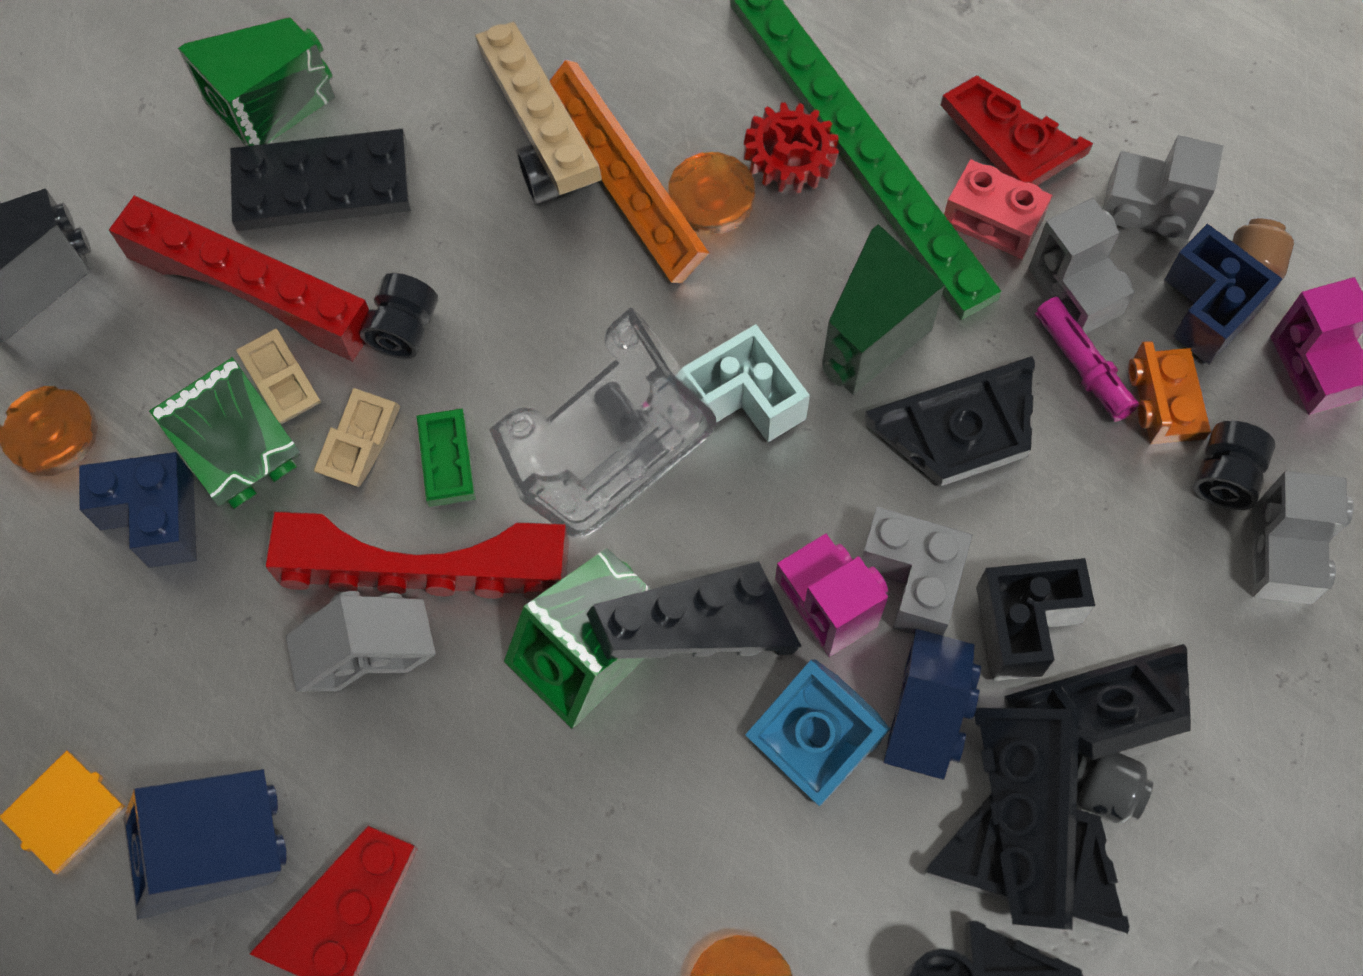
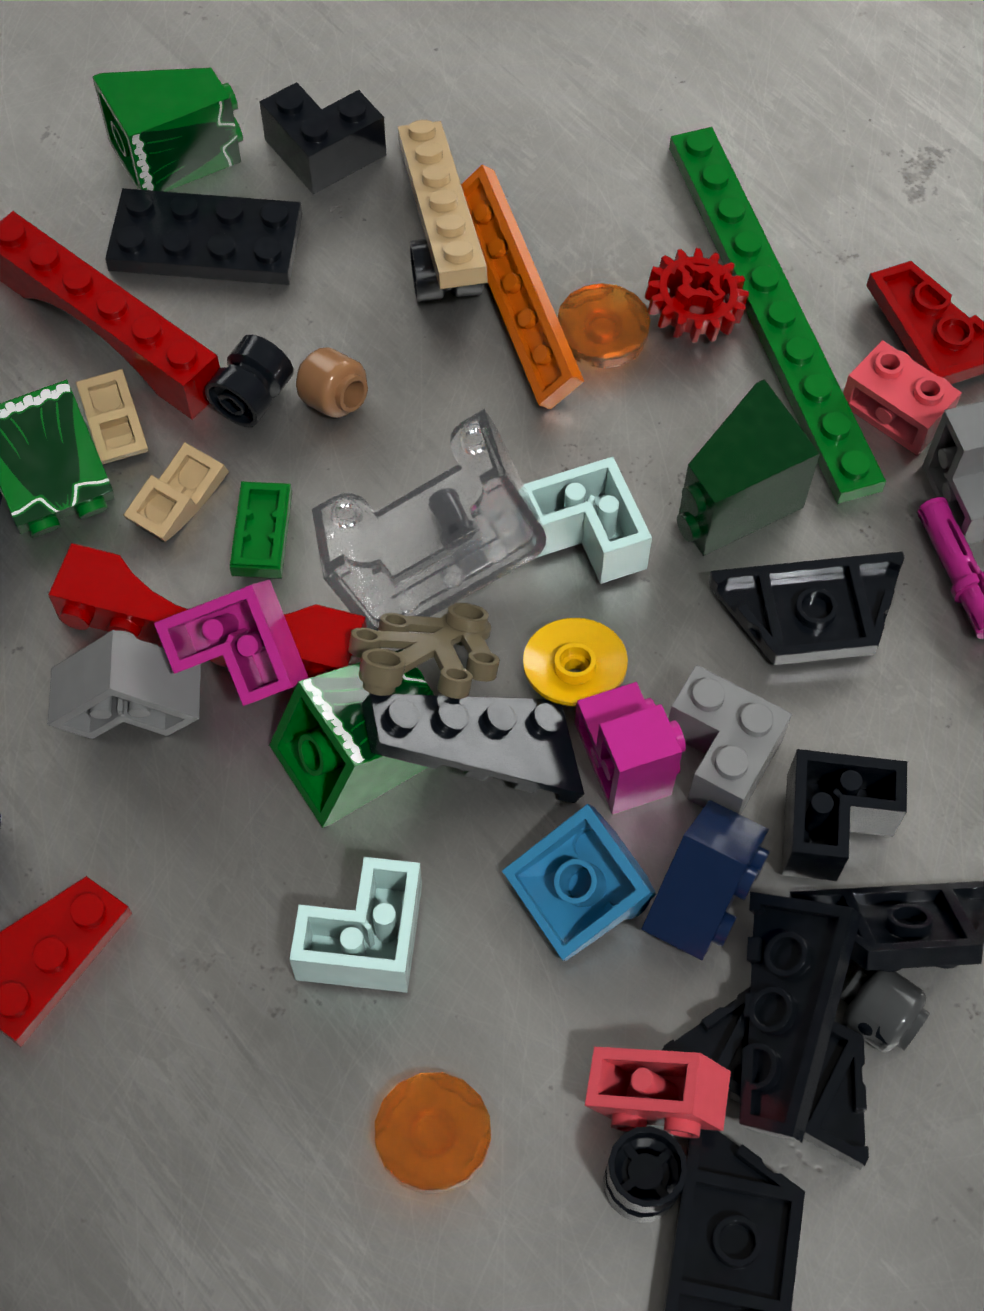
camera: 10 degrees right, 5 degrees down
none -> dark pink brick [154,579,309,706]
none -> black brick [259,82,387,194]
none -> light aqua brick [289,857,422,993]
none -> medium nougat head [296,347,368,418]
none -> dark tan plant [348,603,500,699]
none -> yellow dish [523,618,628,706]
none -> coral brick [585,1047,731,1138]

